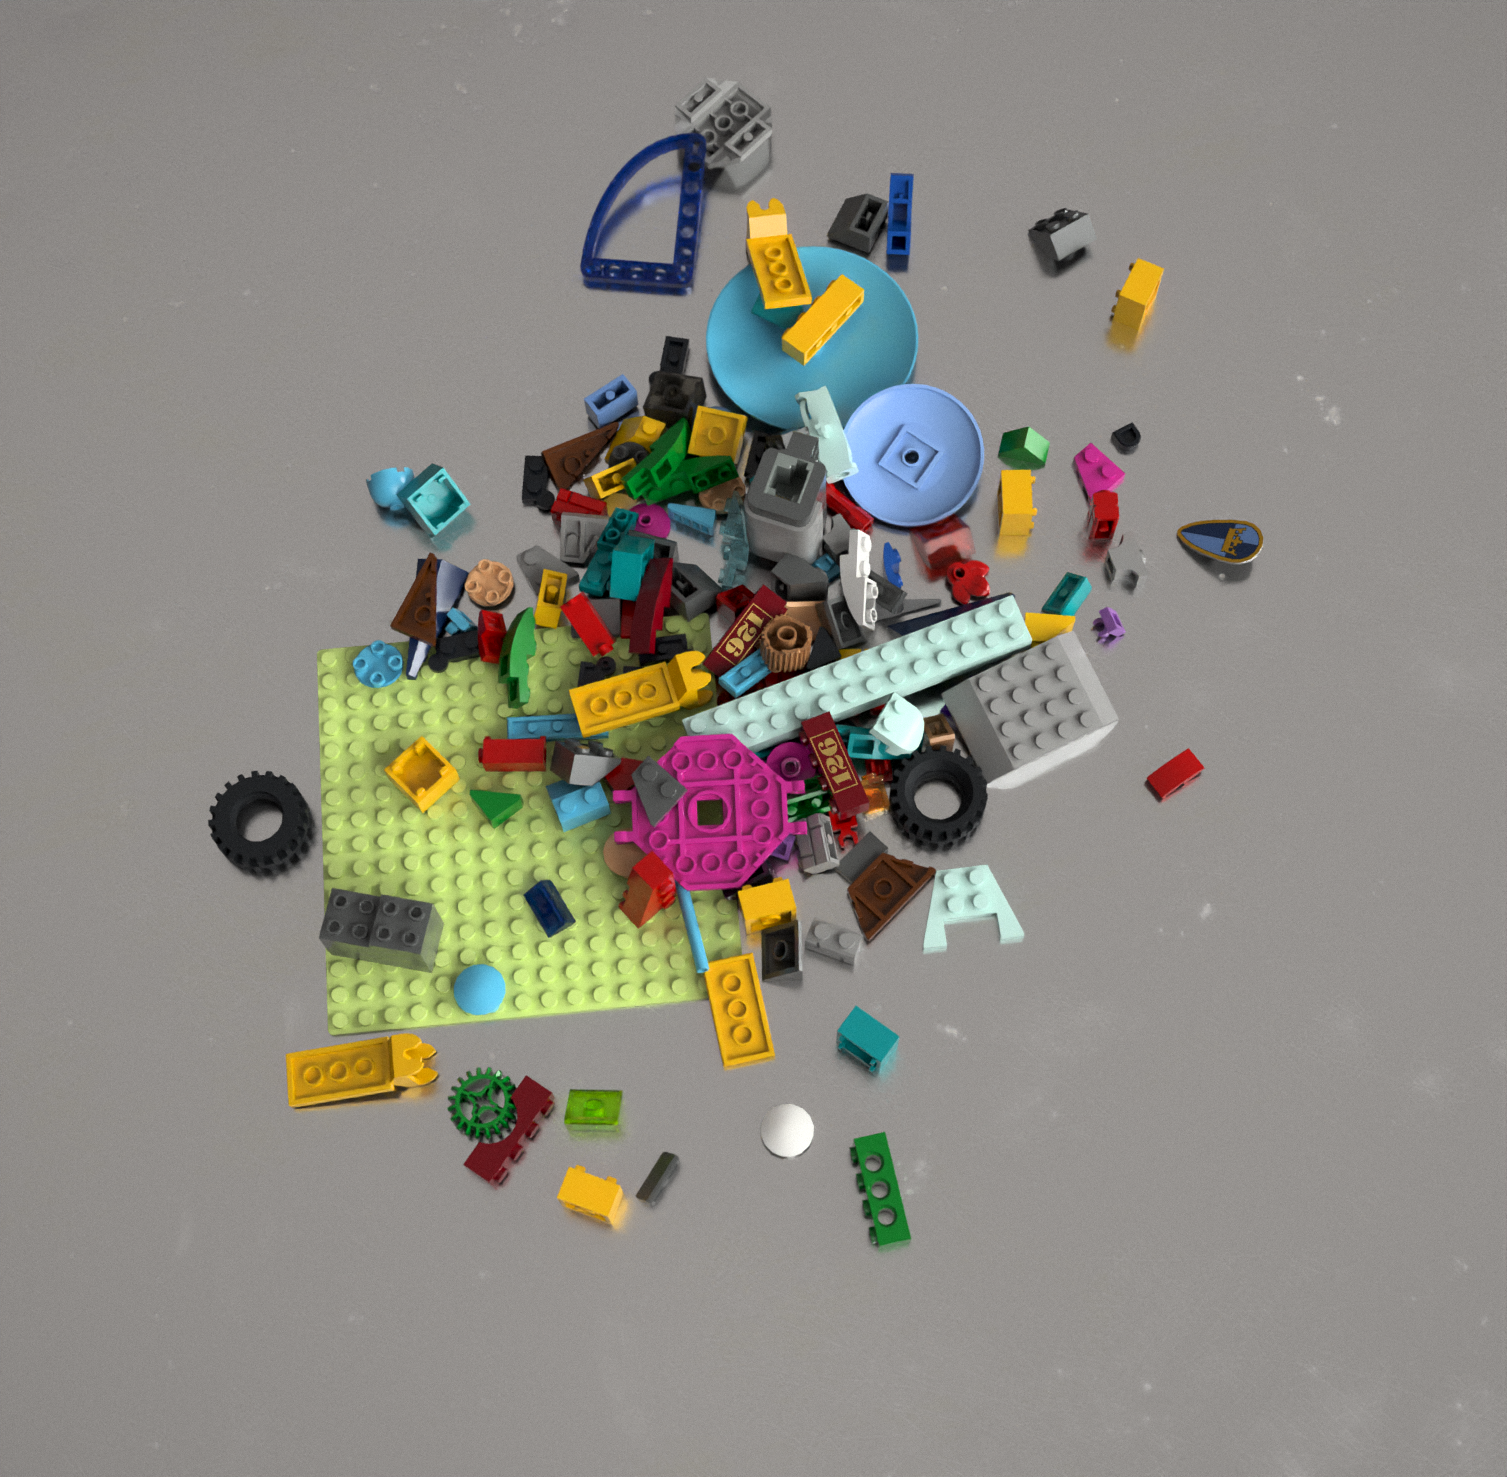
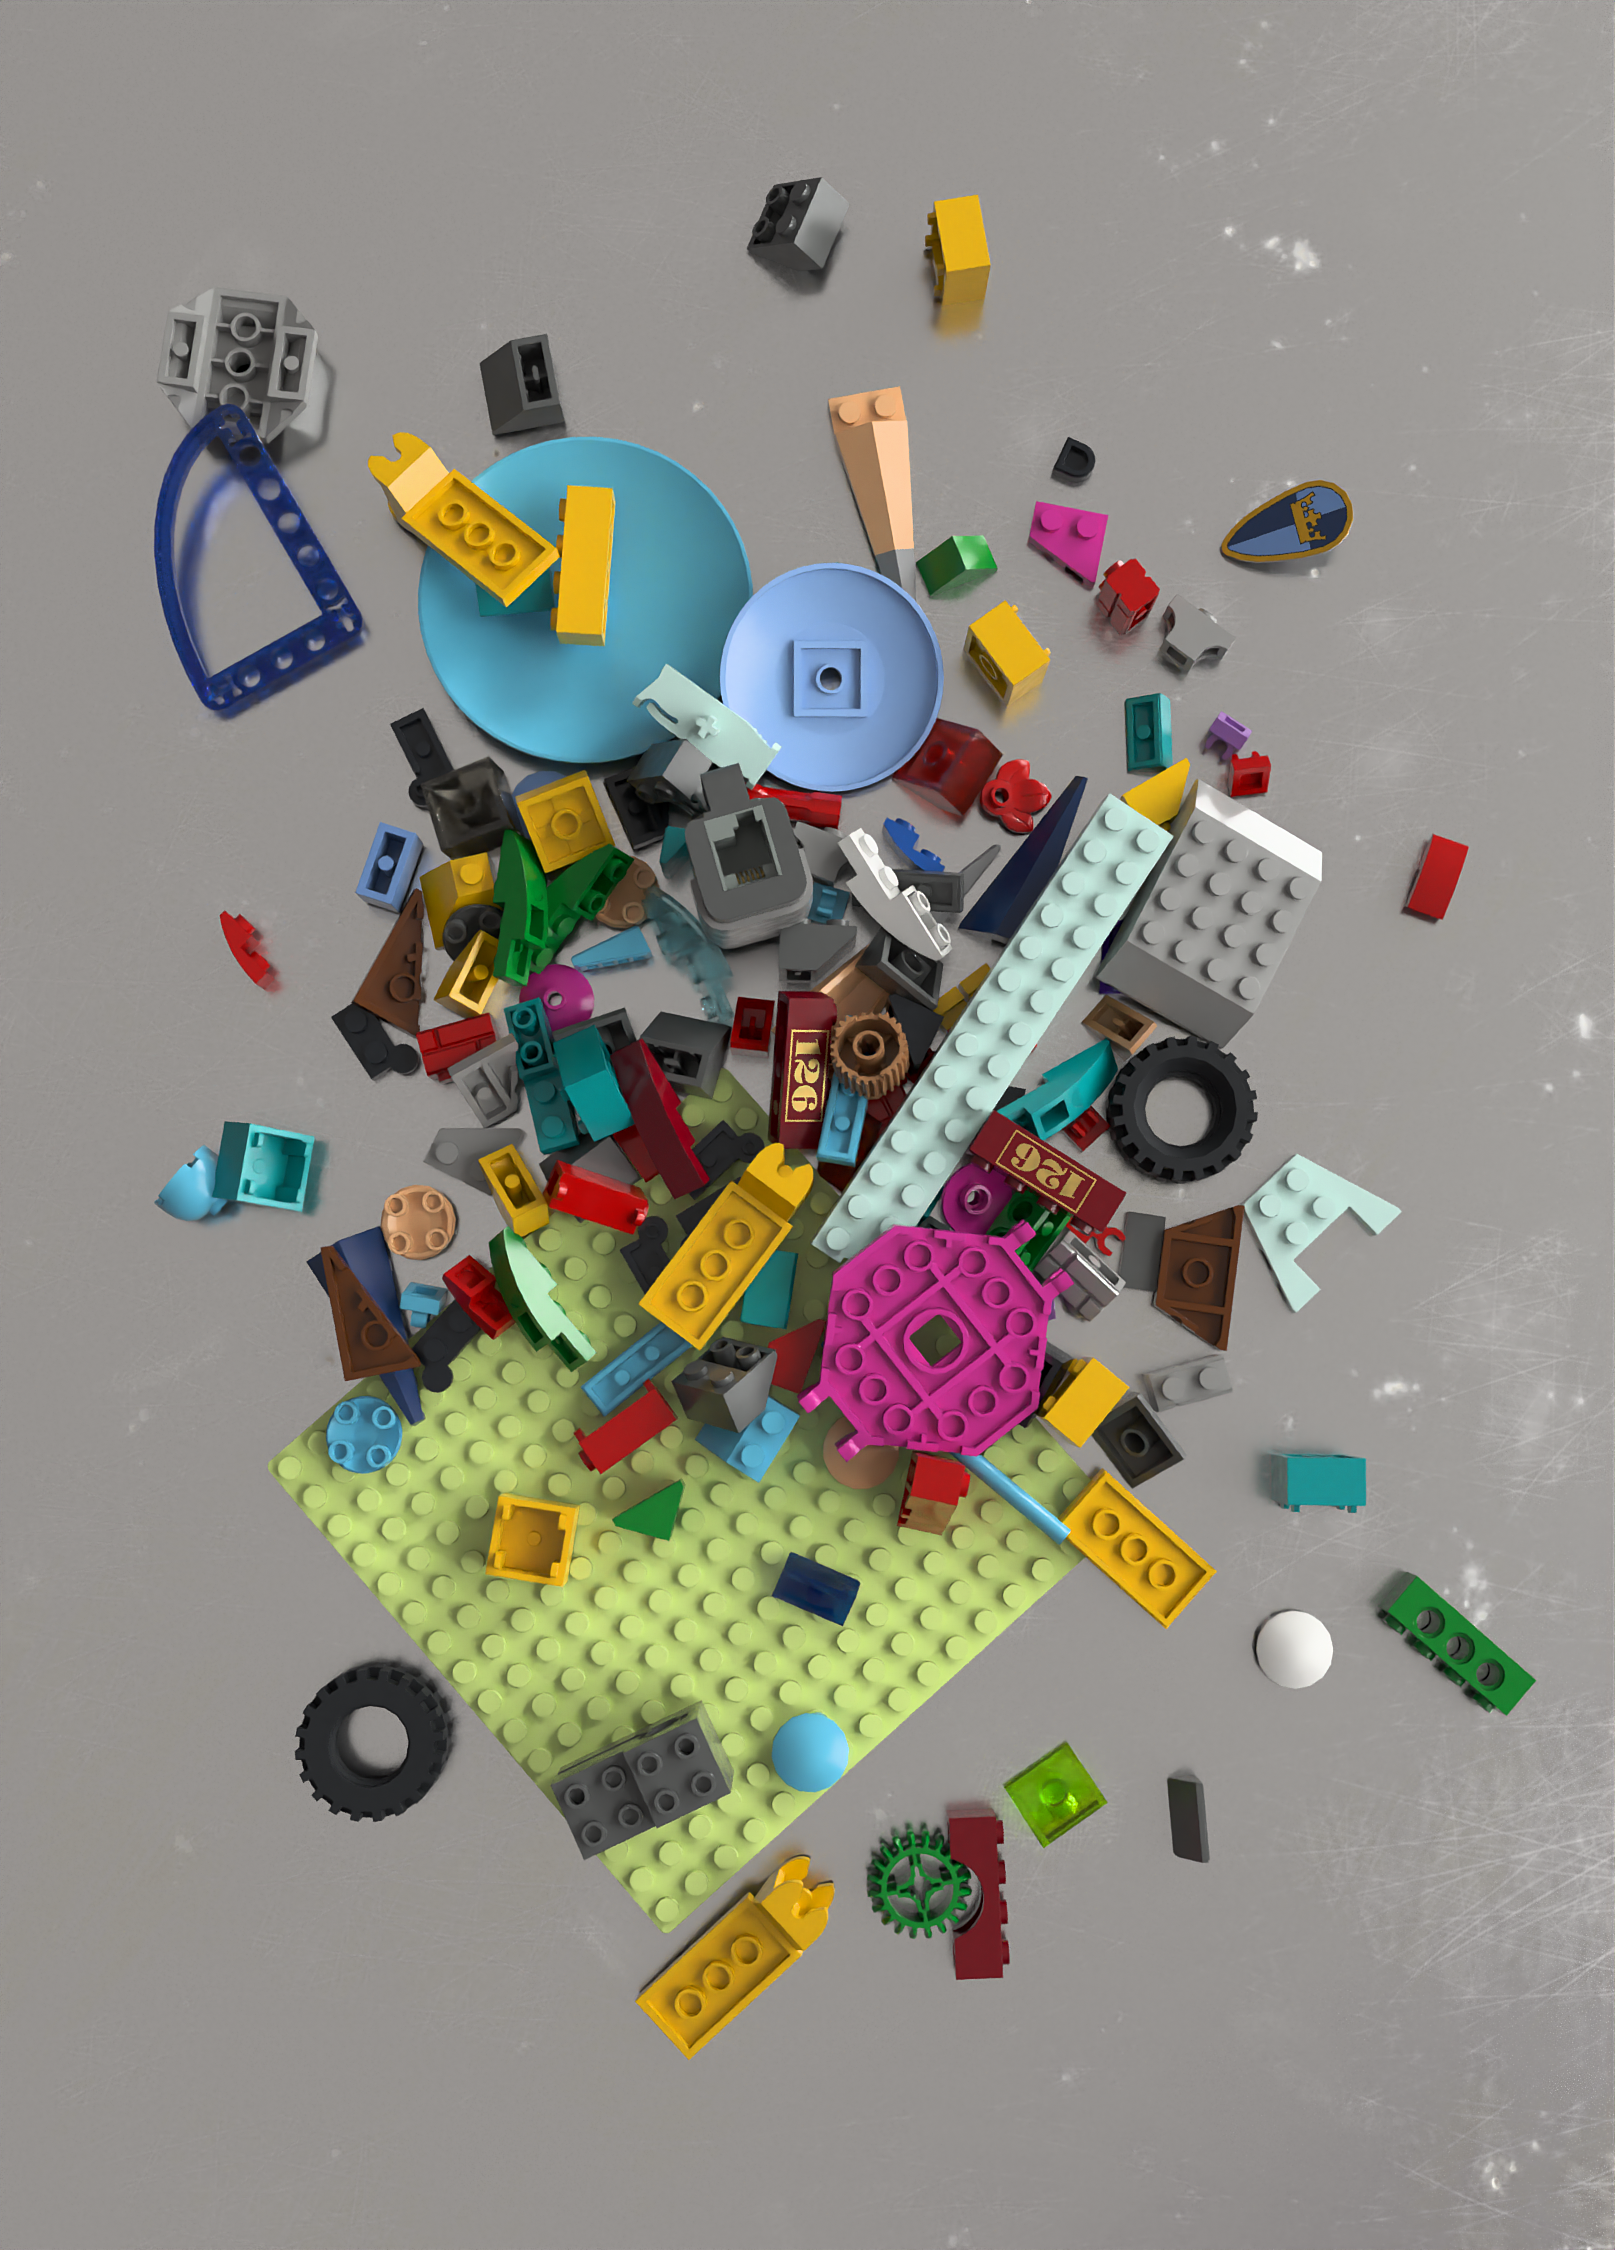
camera: 40 degrees left, 15 degrees up
yellow container [557,1165,624,1224] -> none
dark grey wing [631,756,688,828] -> none
clear orange bracket [861,772,890,813] -> none
light aqua slope [869,692,924,756] -> none
blue arch [886,173,914,255] -> none
none -> red slope [219,910,275,990]
none -> teal slope [740,1250,798,1330]
none -> light nougat plate [828,386,917,603]
none -> red tile [1228,751,1271,797]

